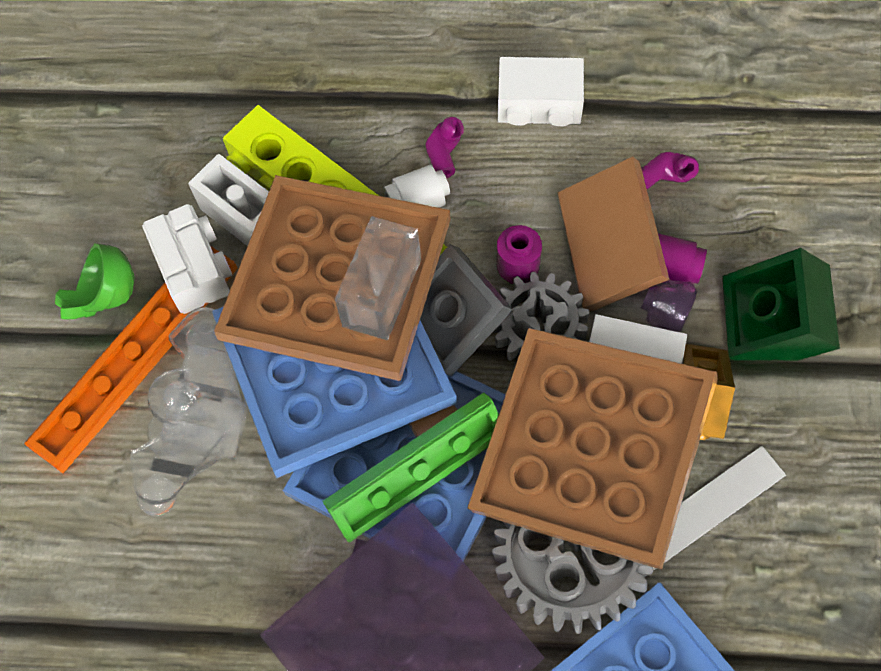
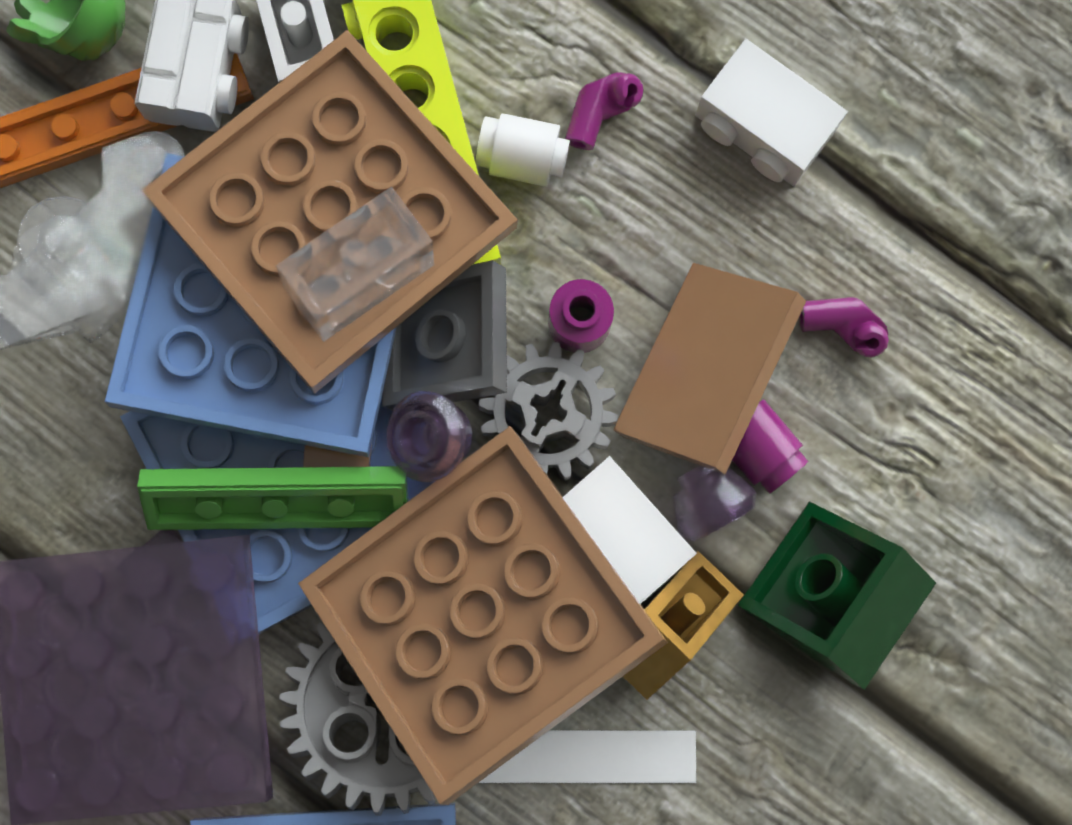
camera: 25 degrees right, 15 degrees up
none -> clear purple cone [386,391,472,482]

